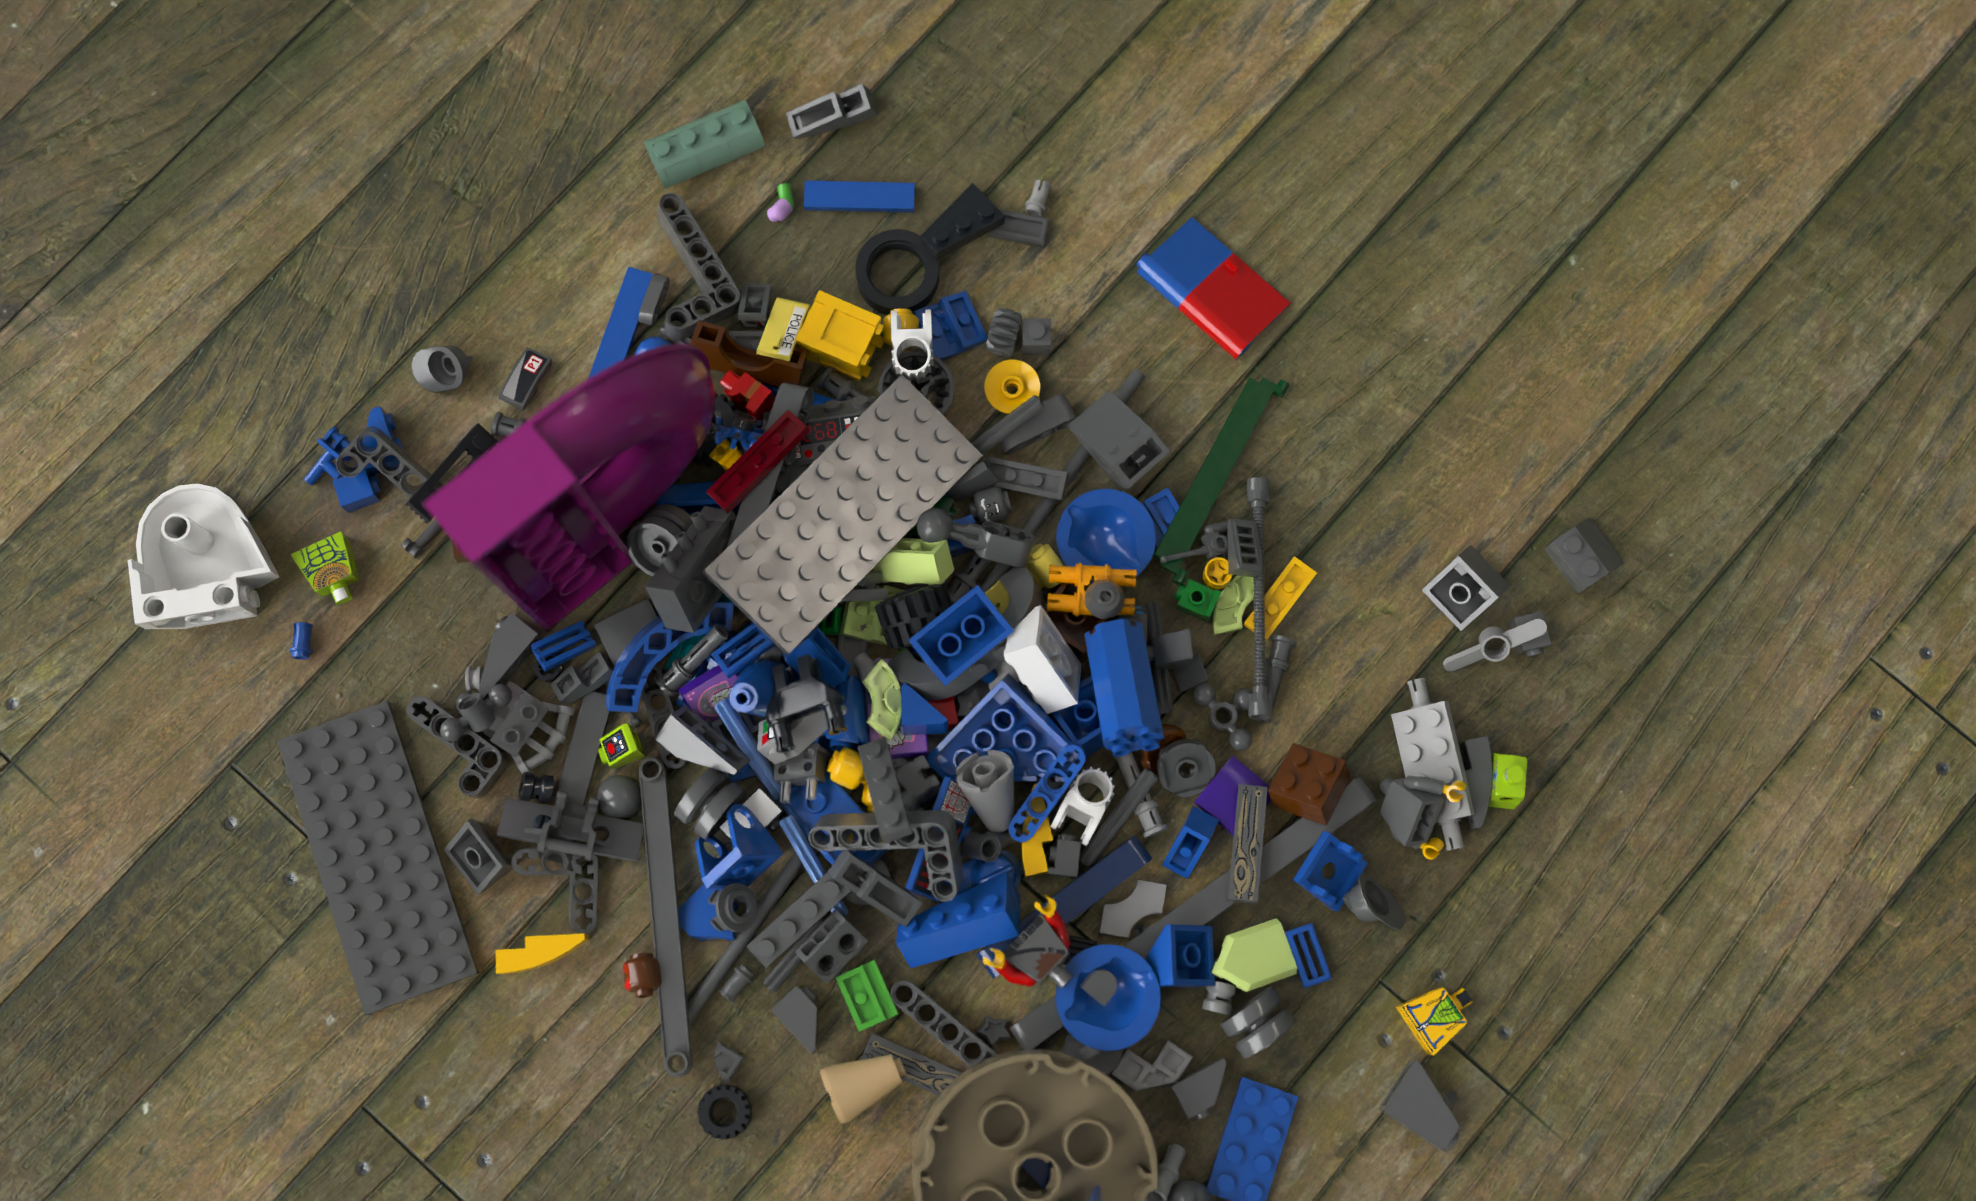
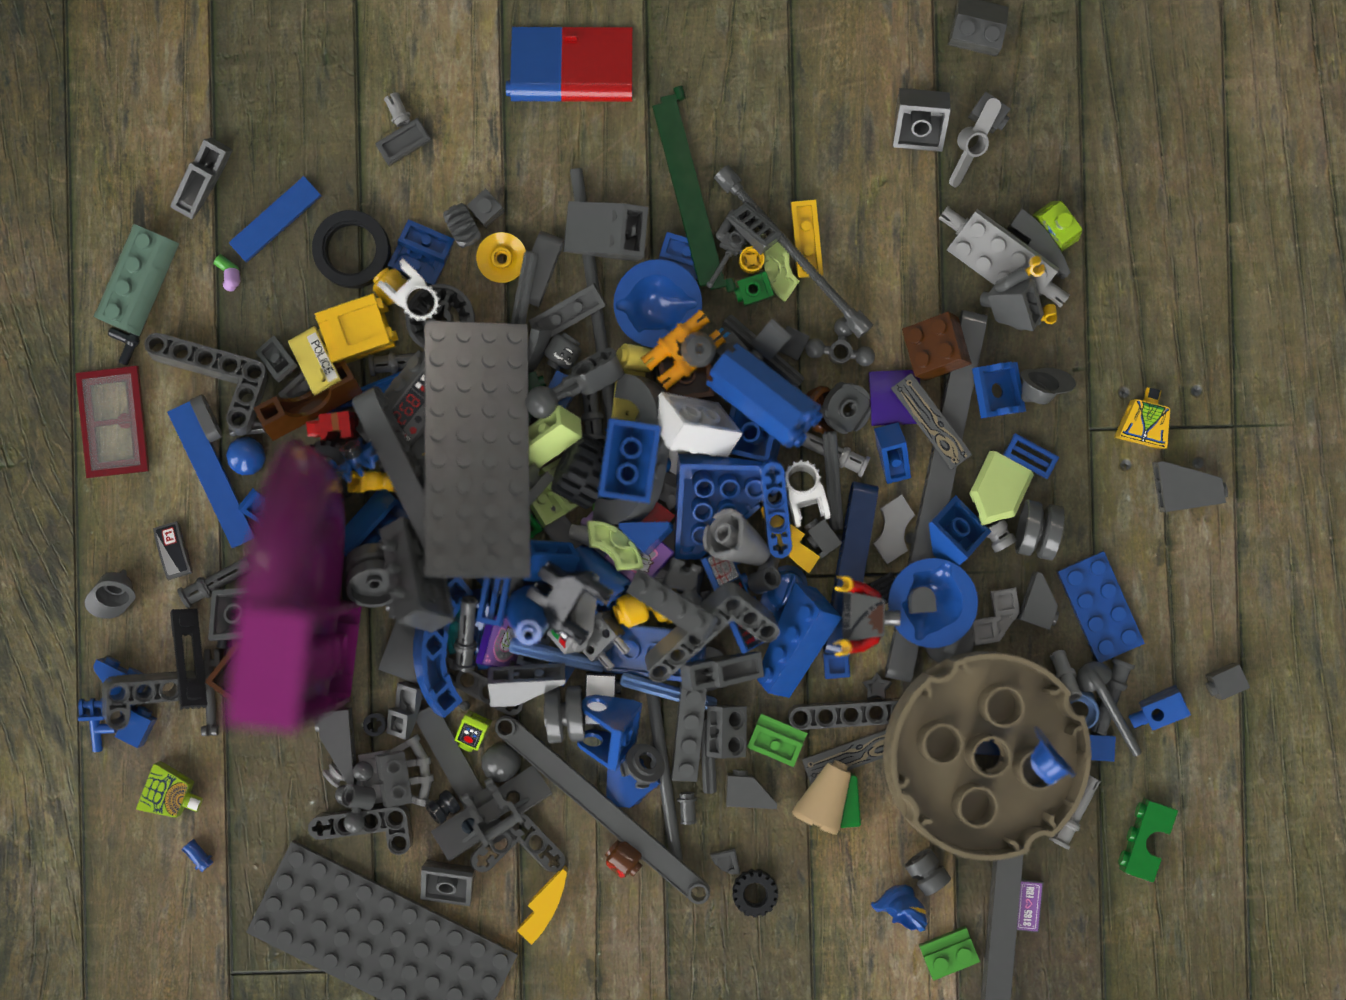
camera: 45 degrees left, 10 degrees up
white animal [128,484,279,629] -> none
blue tile [531,621,596,672] -> none
dark red plate [706,409,810,513] -> none
black wing [921,183,1005,260] -> none
dark grey pin [1255,635,1296,723] -> none
none -> clear door [75,366,150,478]
none -> black piece [108,322,146,365]
none -> blue tile [823,653,850,679]
none -> green slope [840,773,861,828]

